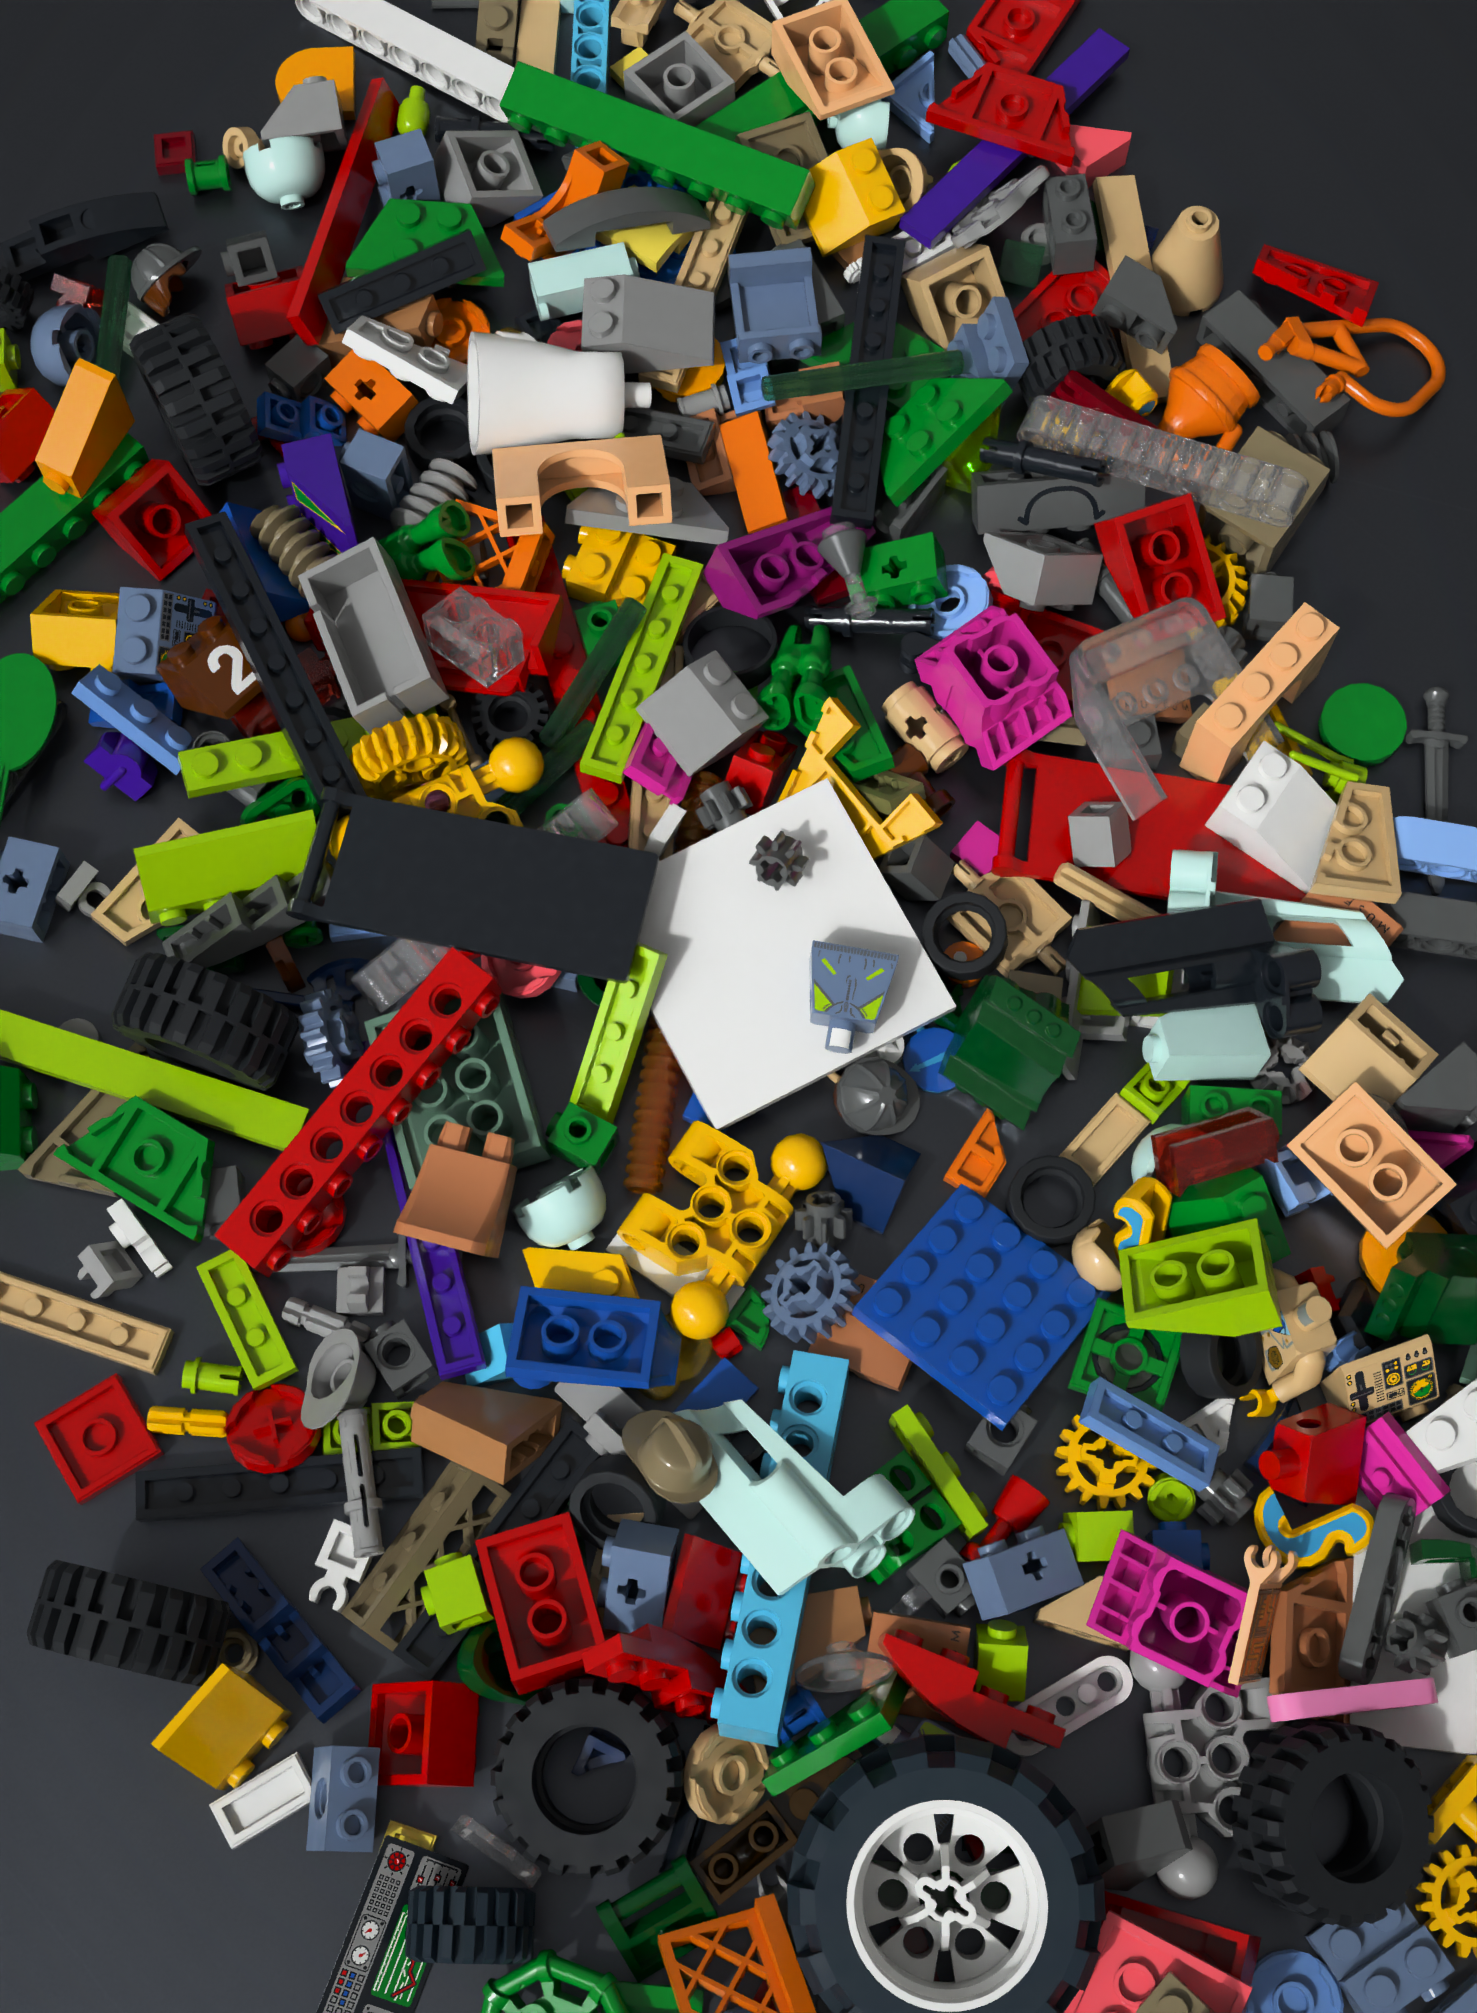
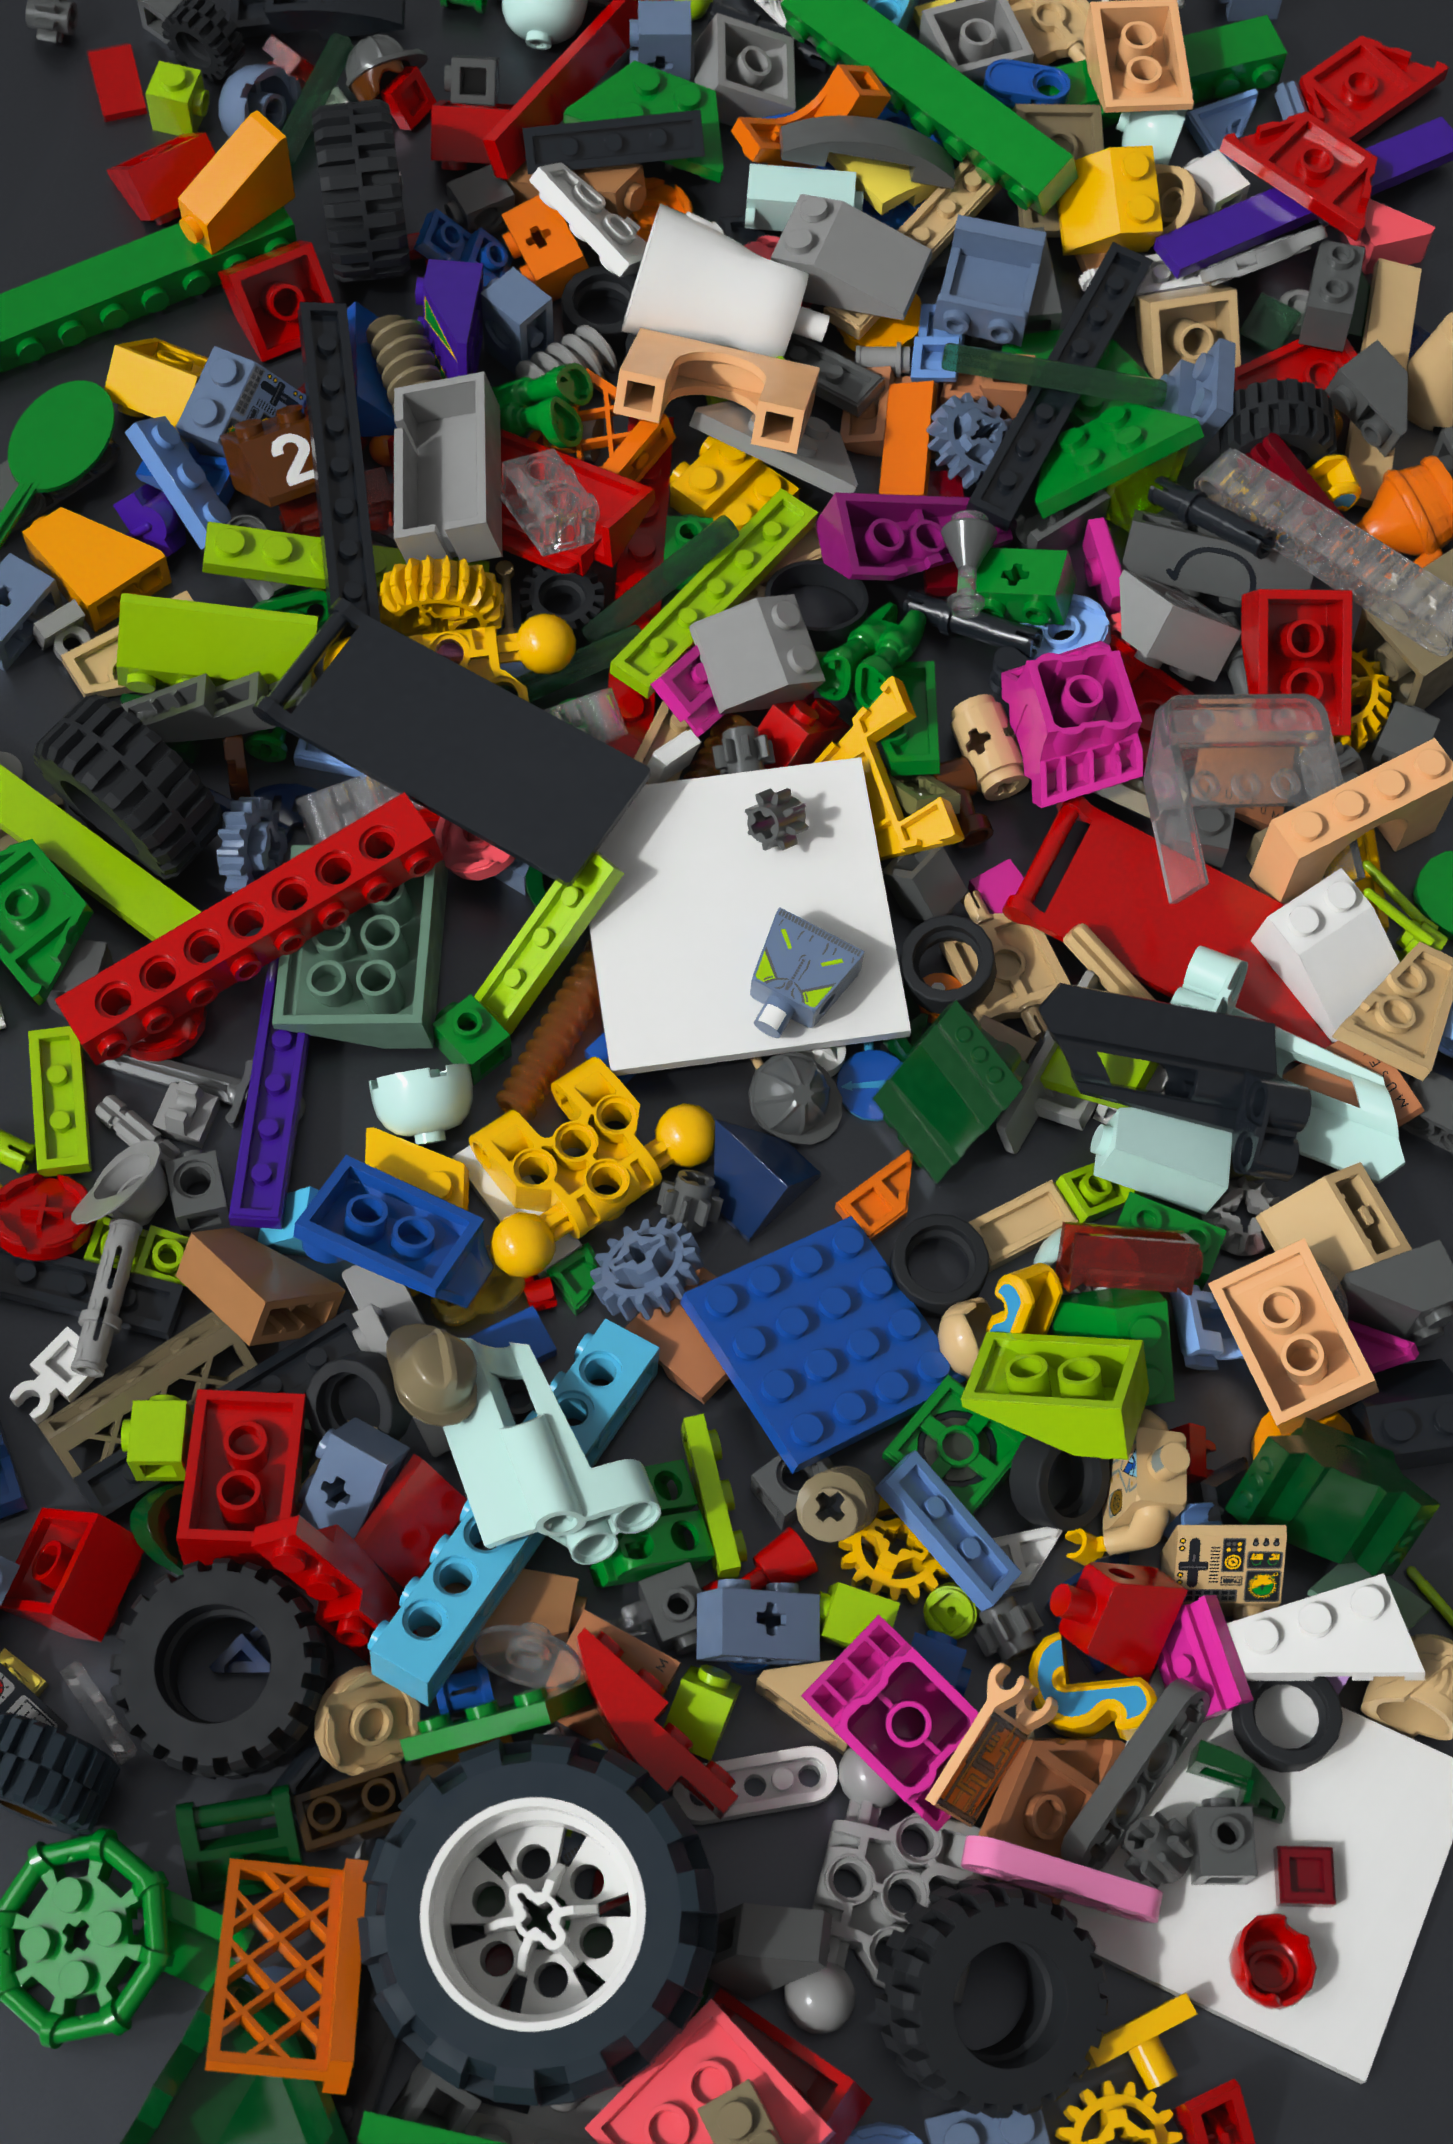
camera: 15 degrees right, 5 degrees down
nougat hips [393,1121,517,1259] -> none
light grey panel [1068,802,1131,867] -> none
none -> light orange slope [22,507,172,632]
none -> red tile [377,66,437,130]
none -> dark tan piece [796,1465,880,1543]
none -> blue piece [983,59,1071,108]
none -> dark pink plate [1082,517,1123,619]
none -> white brick [1184,149,1250,219]

